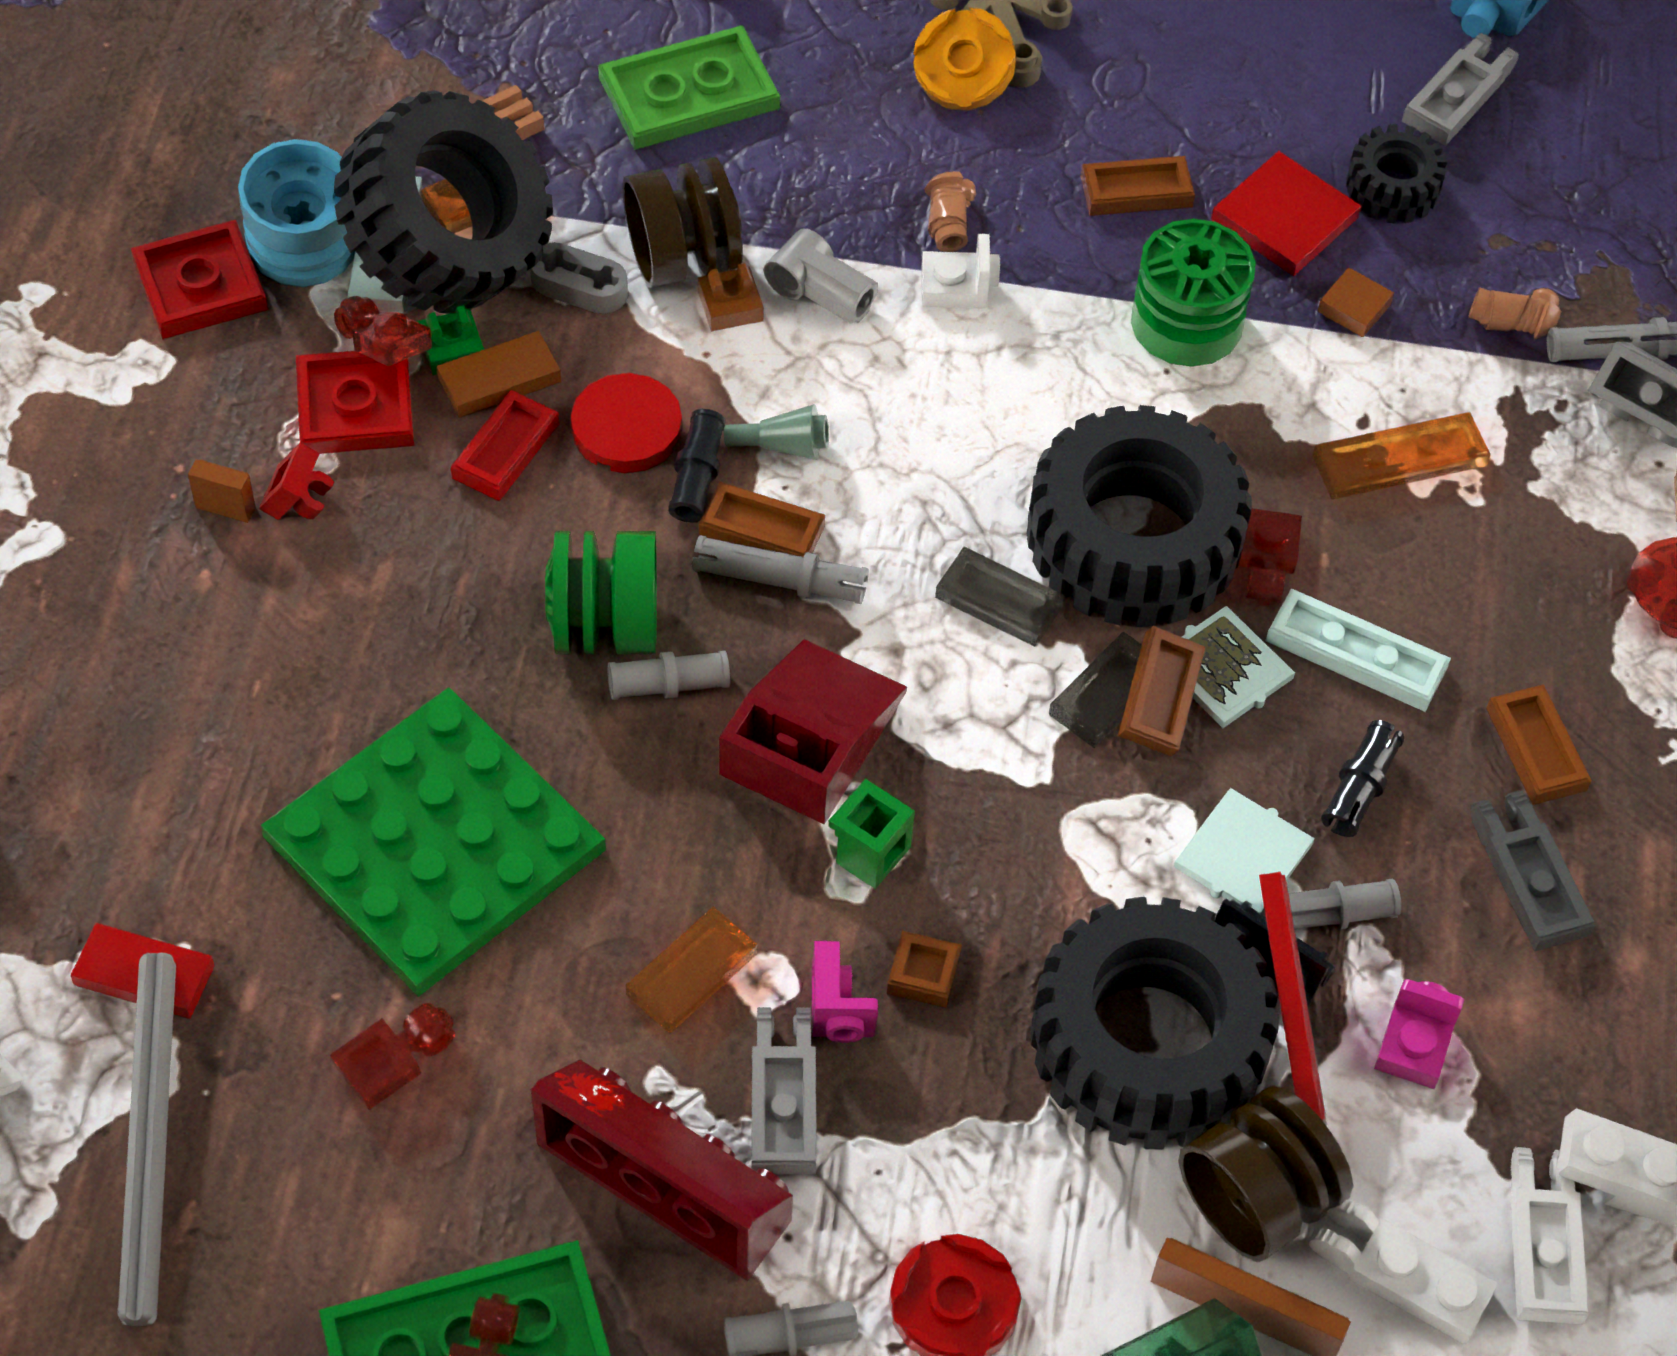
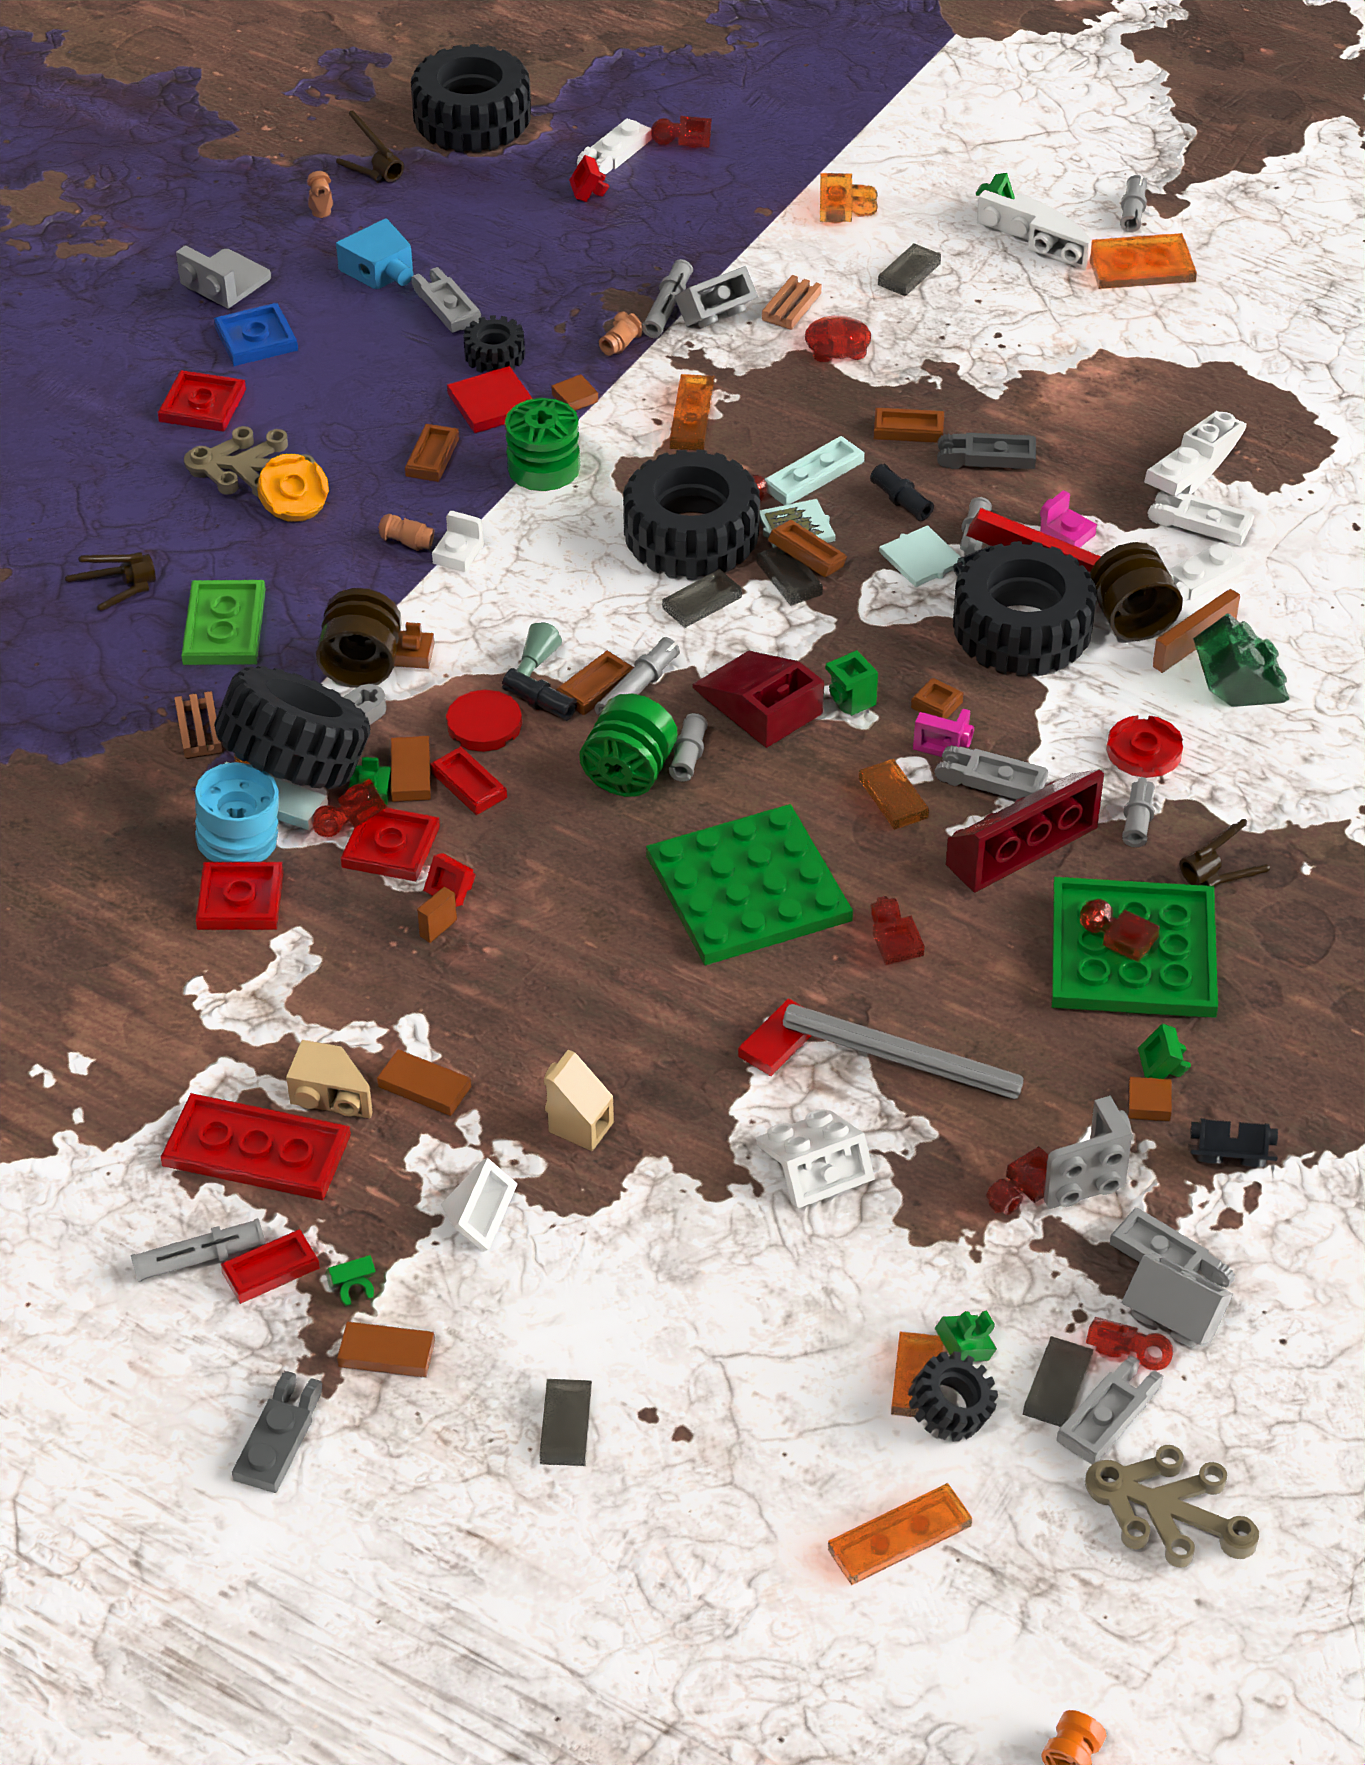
camera: 65 degrees left, 10 degrees down
light grey piece [763,229,878,323] -> none

